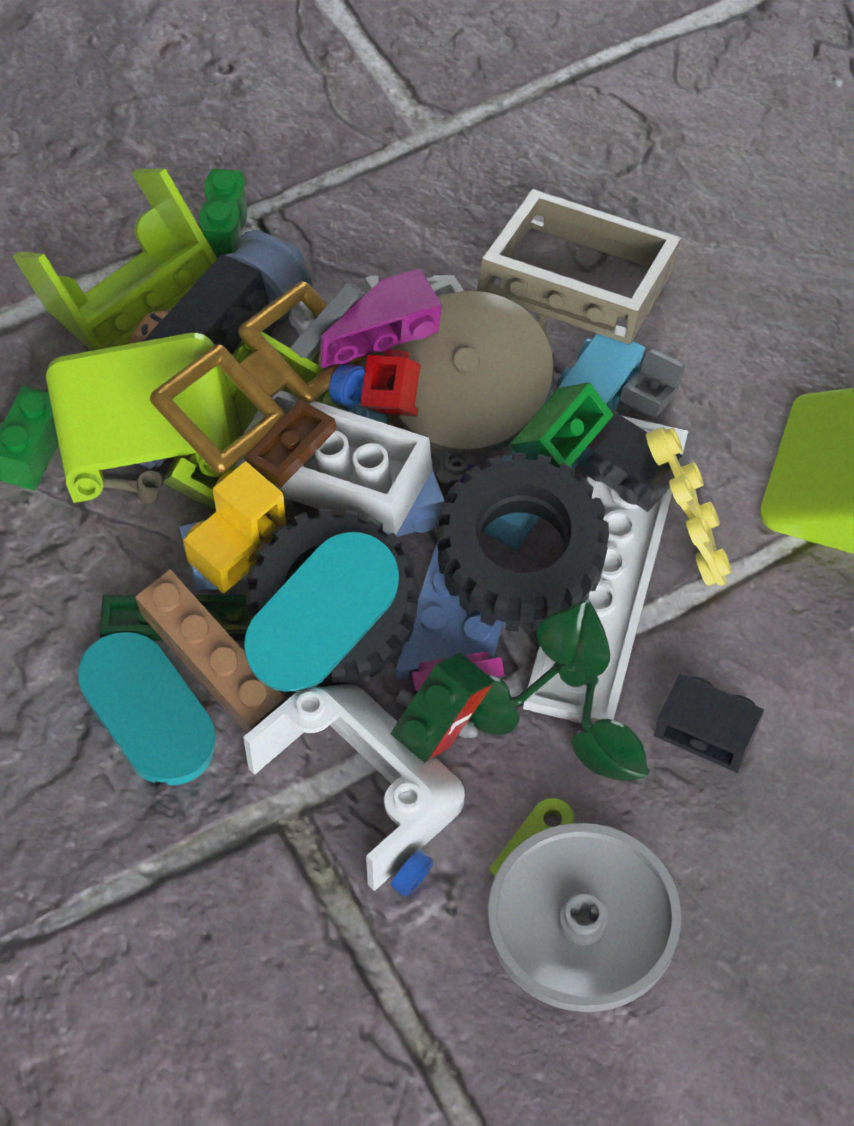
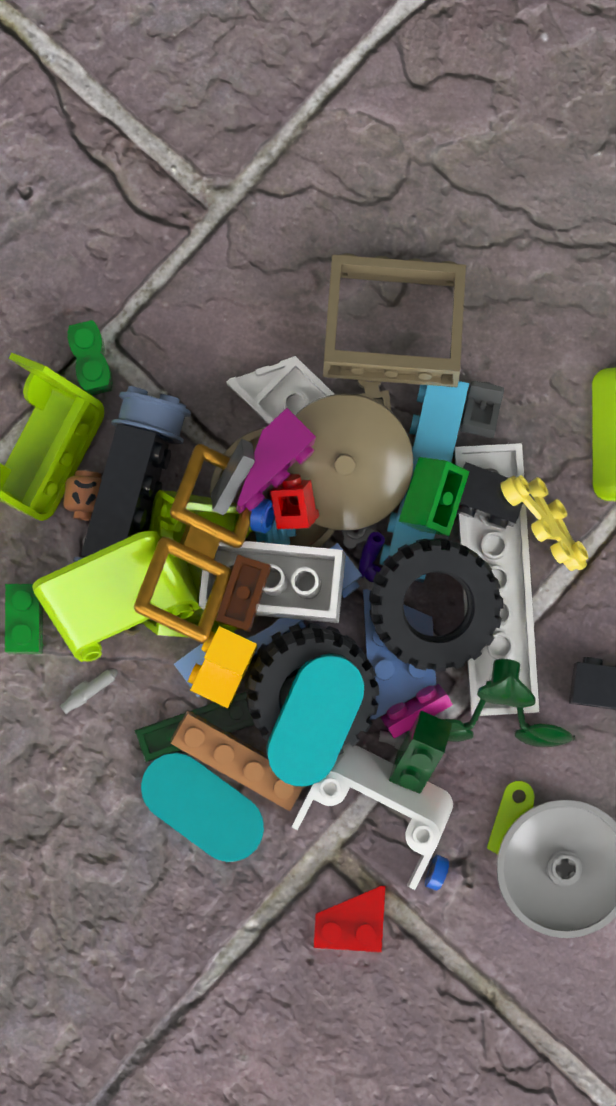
camera: 20 degrees left, 25 degrees up
none -> light grey piece [60,669,118,714]
none -> red wing [313,886,386,953]

